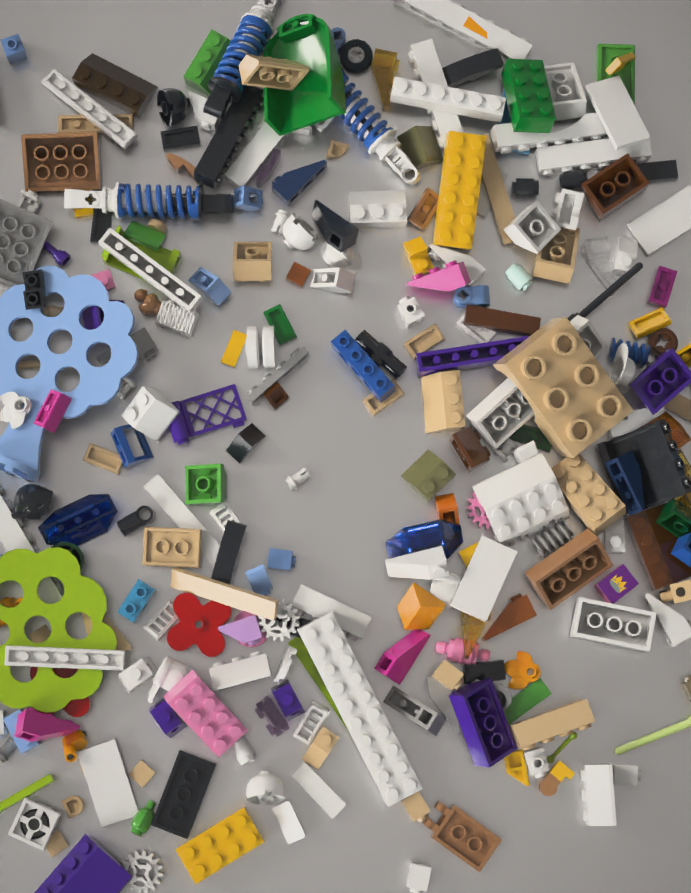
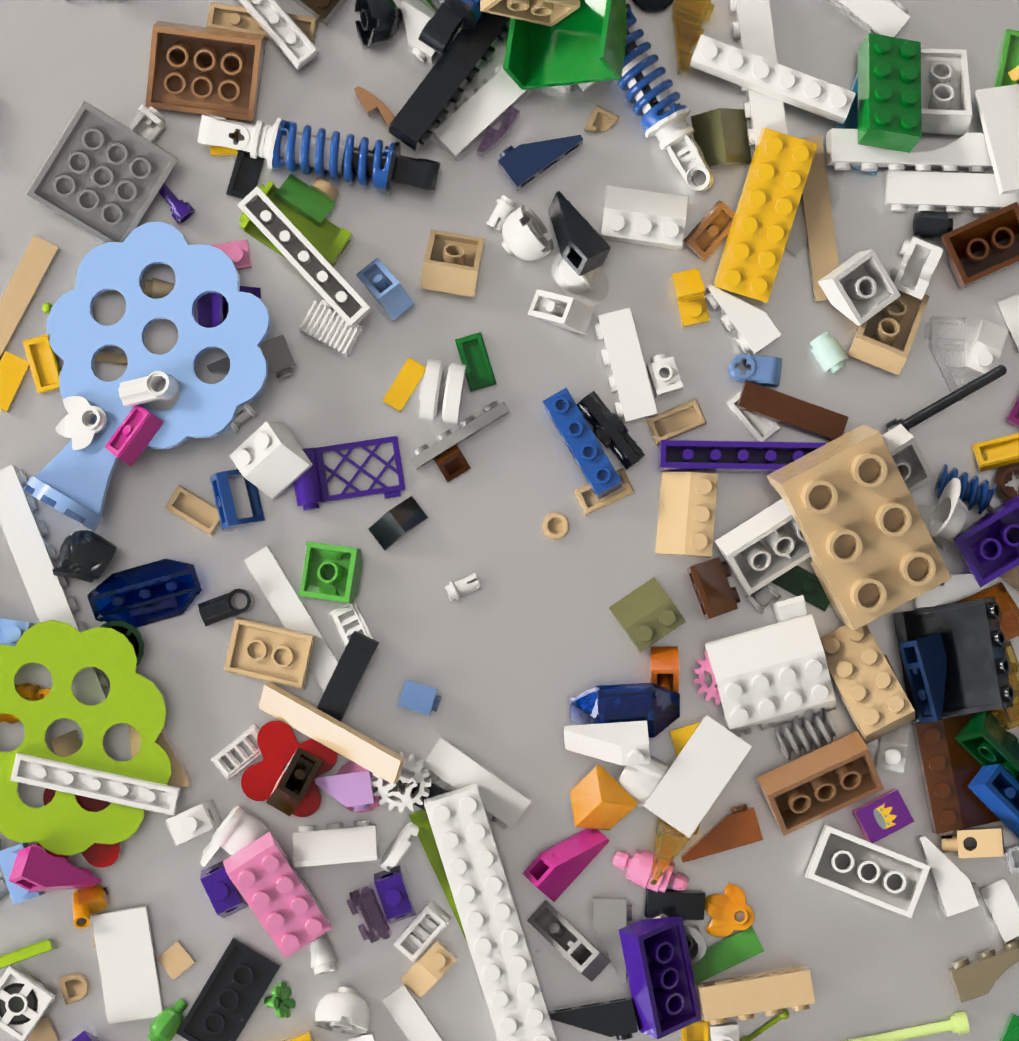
camera: 15 degrees right, 5 degrees up
black slope [23,269,45,310] -> none
dark azure brick [117,579,157,624] -> none
medium nougat animal [134,289,162,316] -> none
black tile [160,126,201,151] -> none
medium blue brick [233,185,263,212] -> none
light blue slope [245,565,273,596] -> none
dark orange tile [286,261,311,288] -> none
slope [407,260,471,292] -> none
tan brick [431,660,464,691] -> none
black slope [442,48,504,88] -> none
black brick [511,178,539,197] -> none
none -> white piece [118,371,178,407]
none -> bright green plant [264,982,296,1018]
none -> dark brown slope [266,747,323,816]
none -> tan tile [542,512,570,540]
none -> black slope [550,997,638,1040]
none -> white brick [594,307,658,424]

